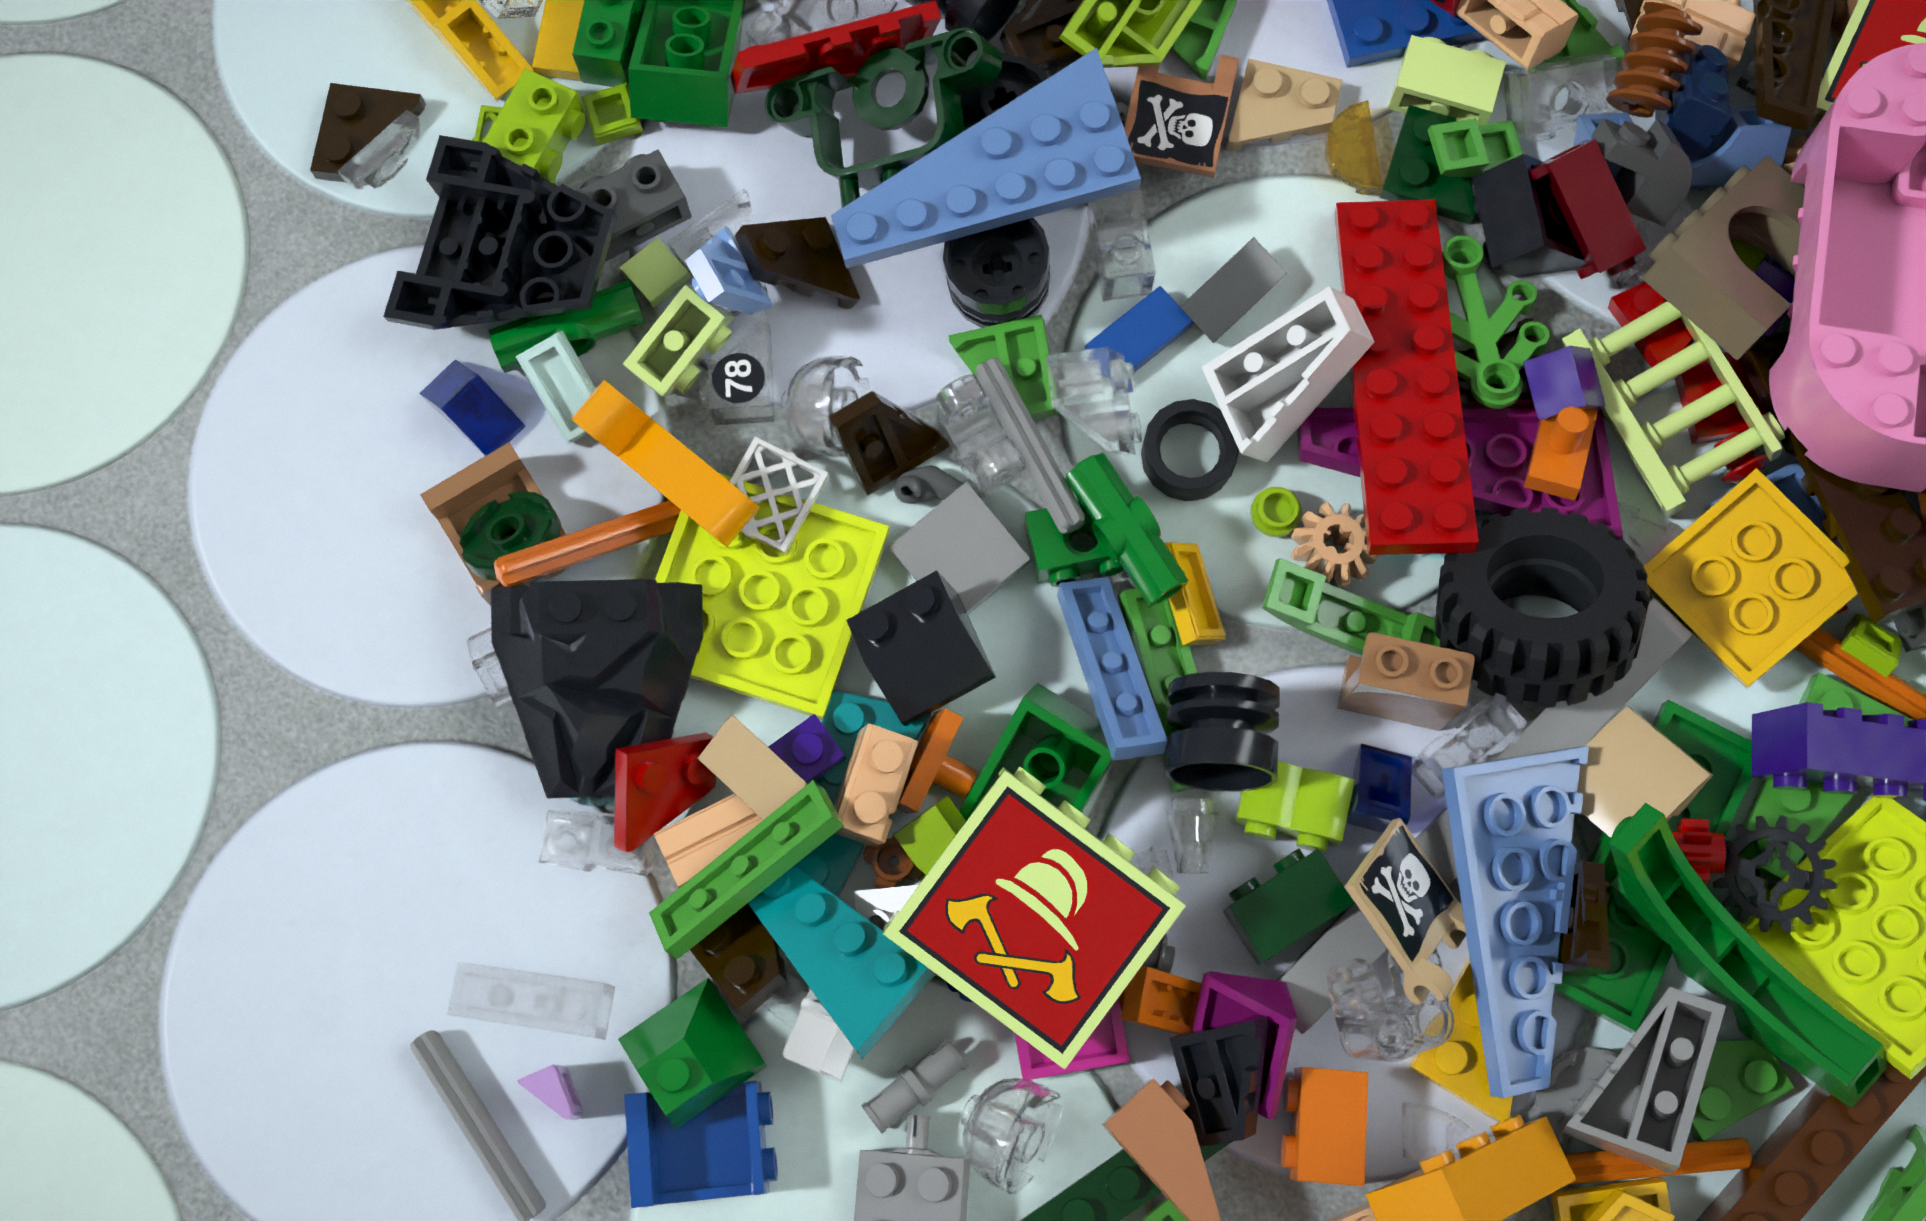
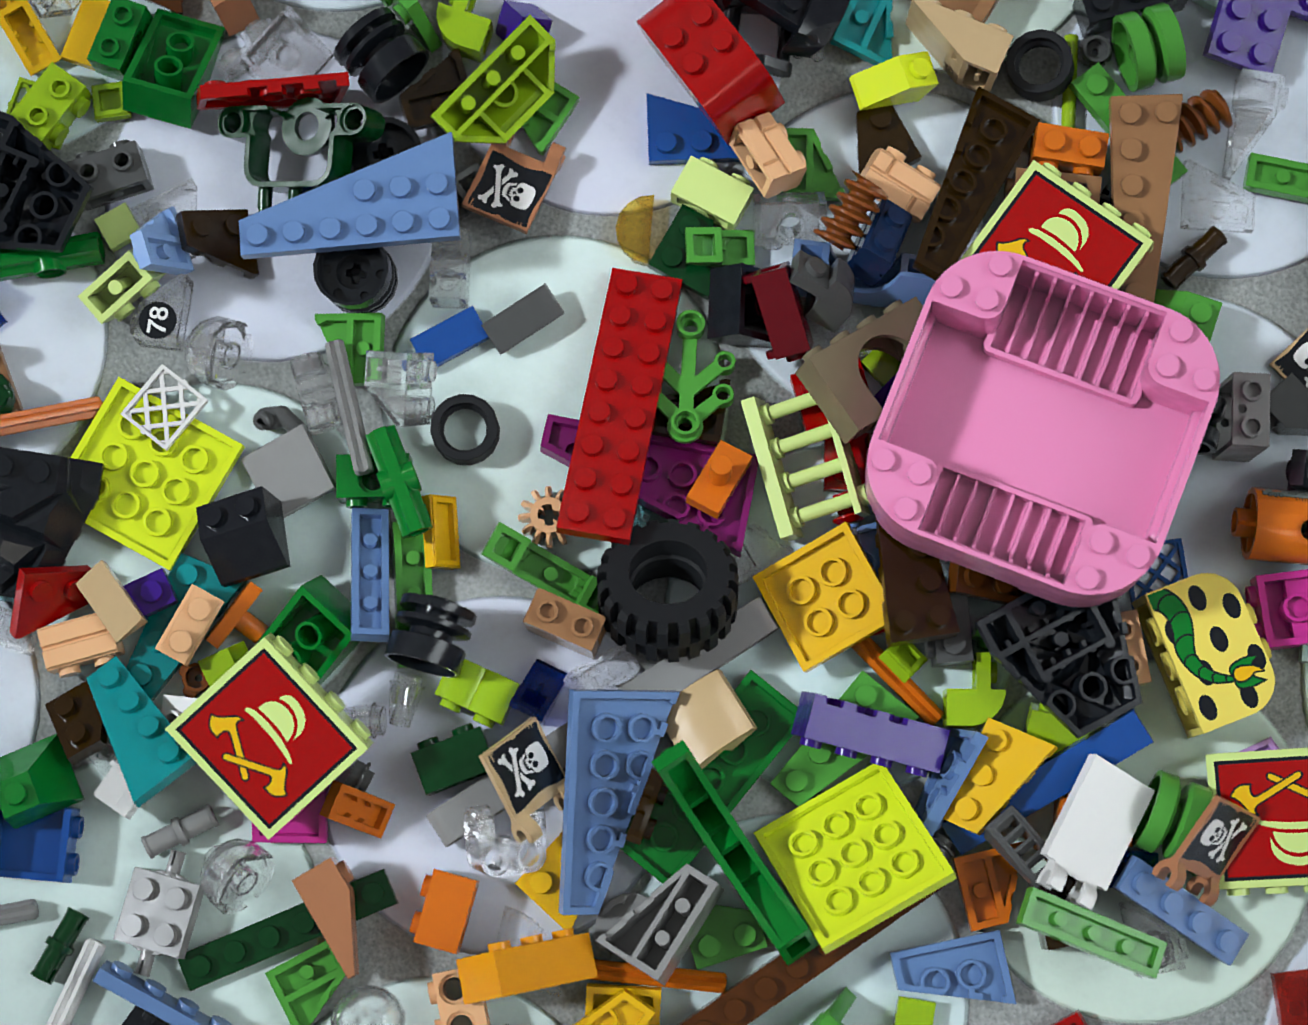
camera: 10 degrees right, 5 degrees up
light aqua tile [516,331,596,445] -> none
light orange beam [571,379,760,547] -> none
bright green plate [649,780,844,959] -> none
dark brown wing [828,390,950,495] -> none
black wing [1169,1016,1268,1147] -> none
magenta slope [1192,971,1297,1120] -> none
white wedge [1201,286,1375,463] -> none
tan wing [1226,58,1343,151] -> none
lime plate [1250,487,1302,537] -> none
dark purple panel [1523,345,1605,420] -> none
red gear [1671,818,1726,885] -> none
black gear [1712,815,1838,933] -> none

